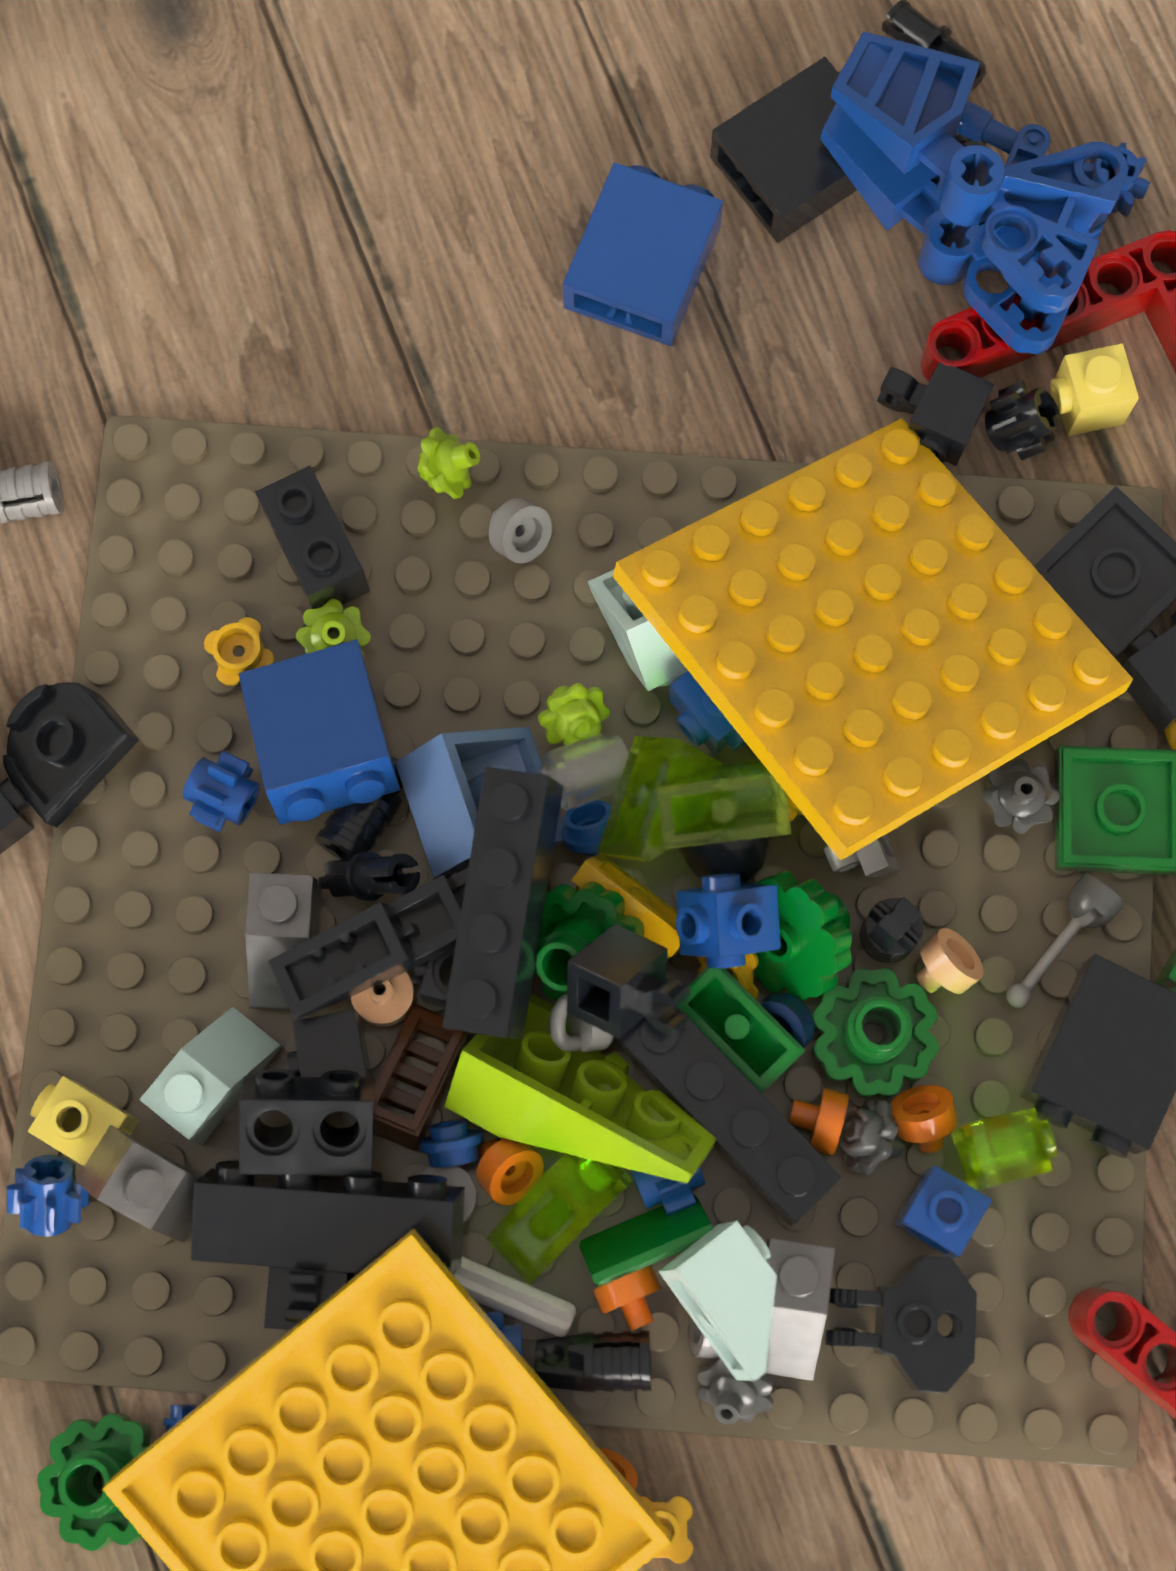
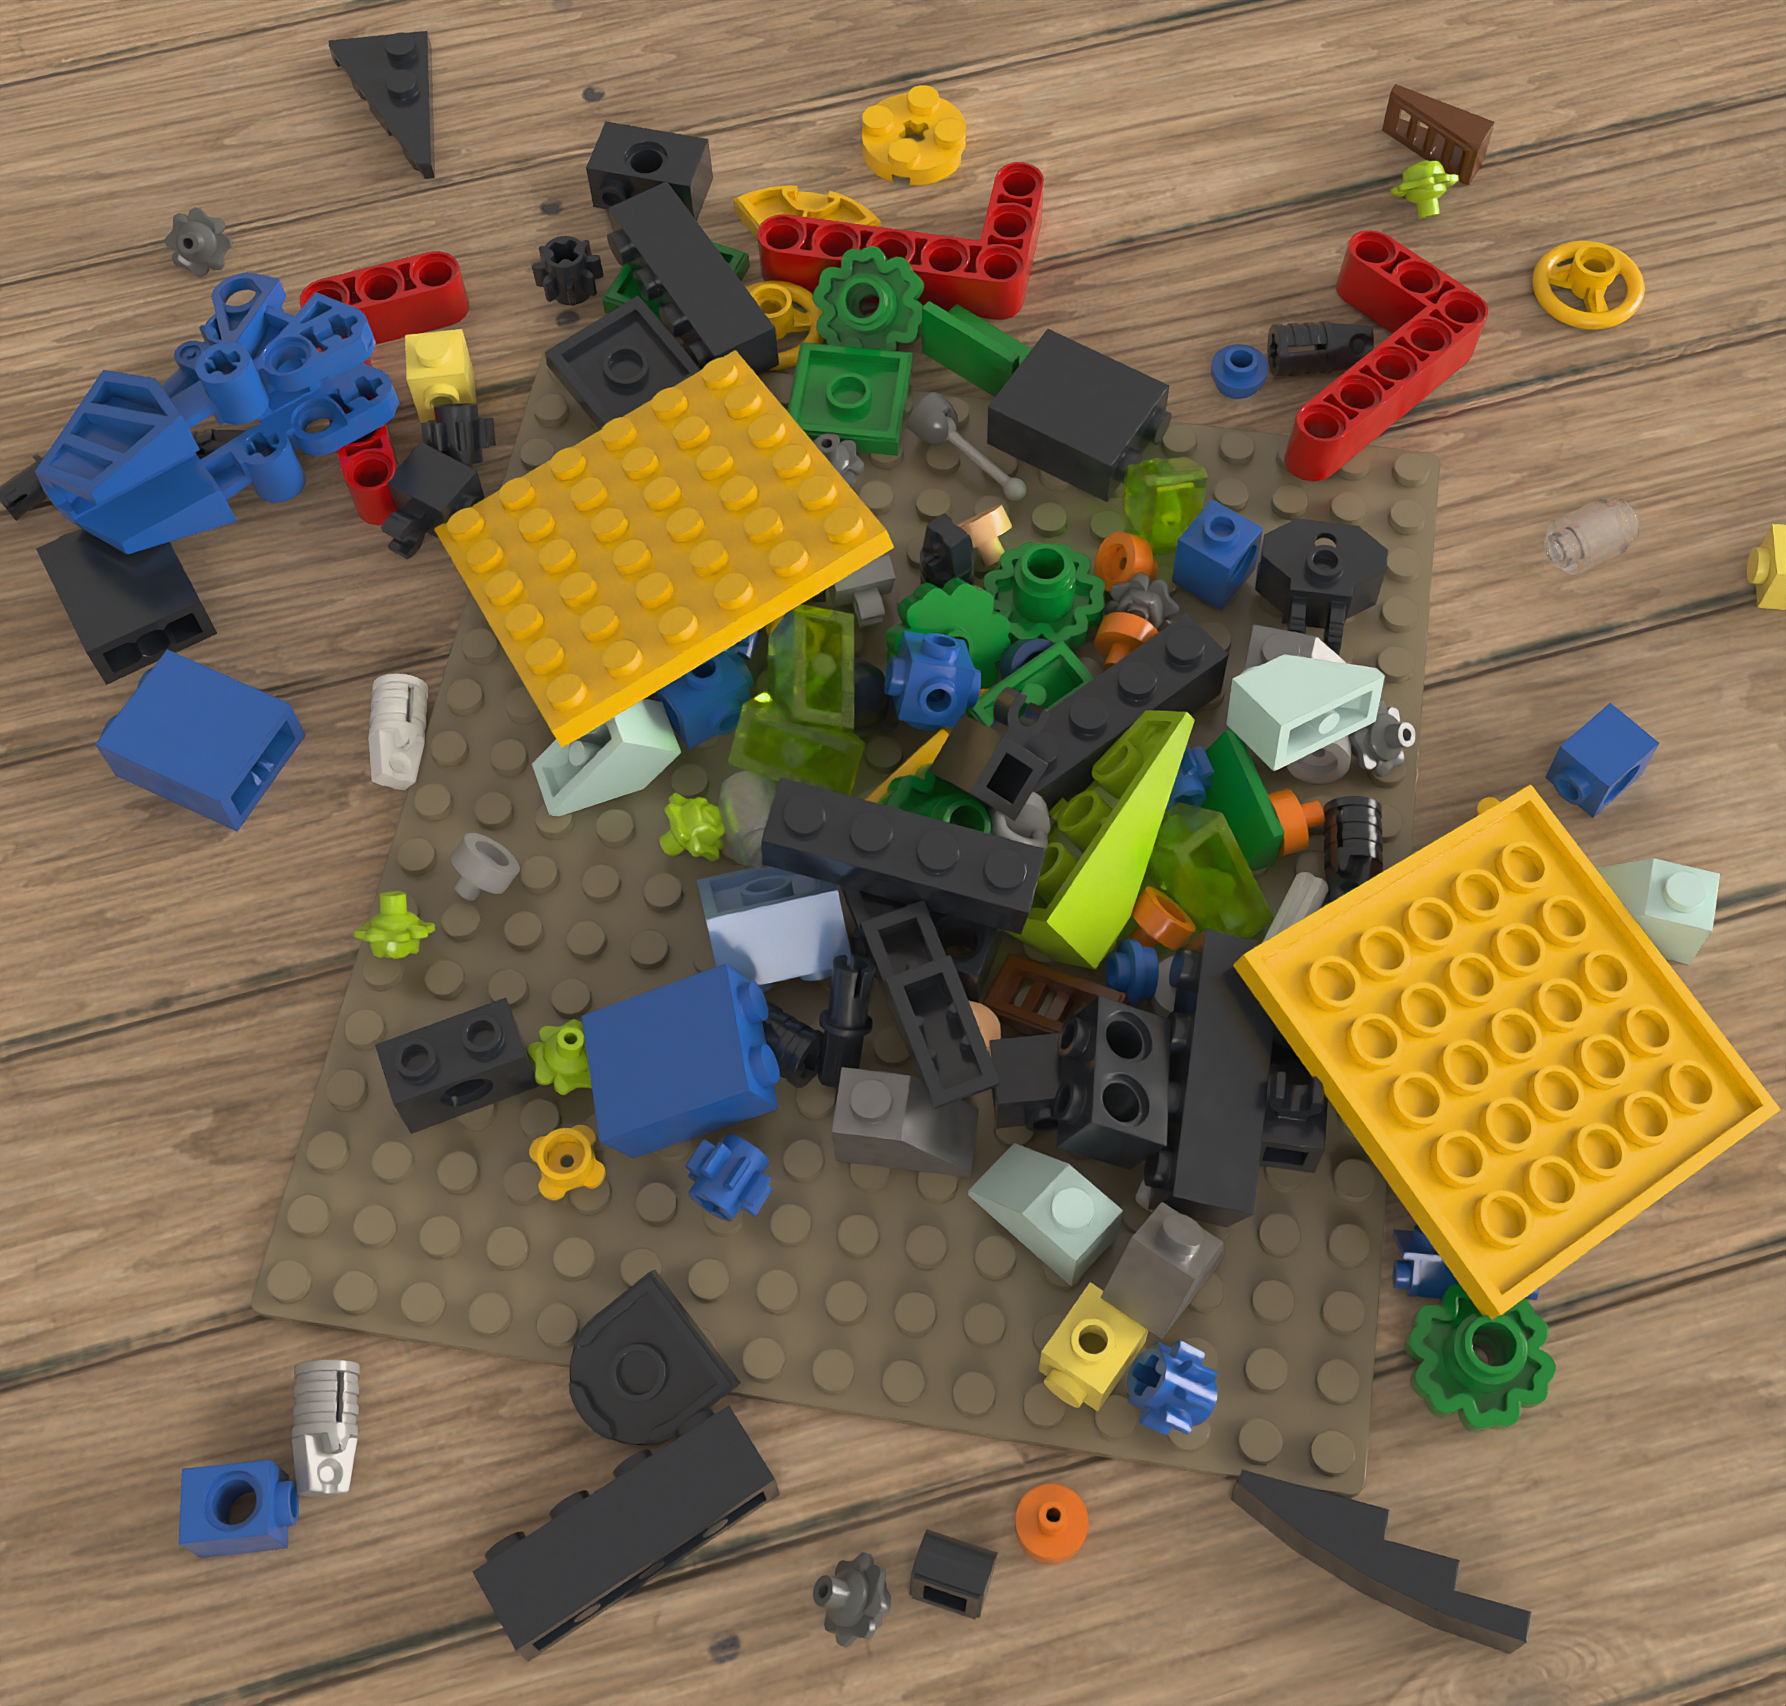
camera: 85 degrees left, 15 degrees down
none -> white hinge [368,674,428,790]

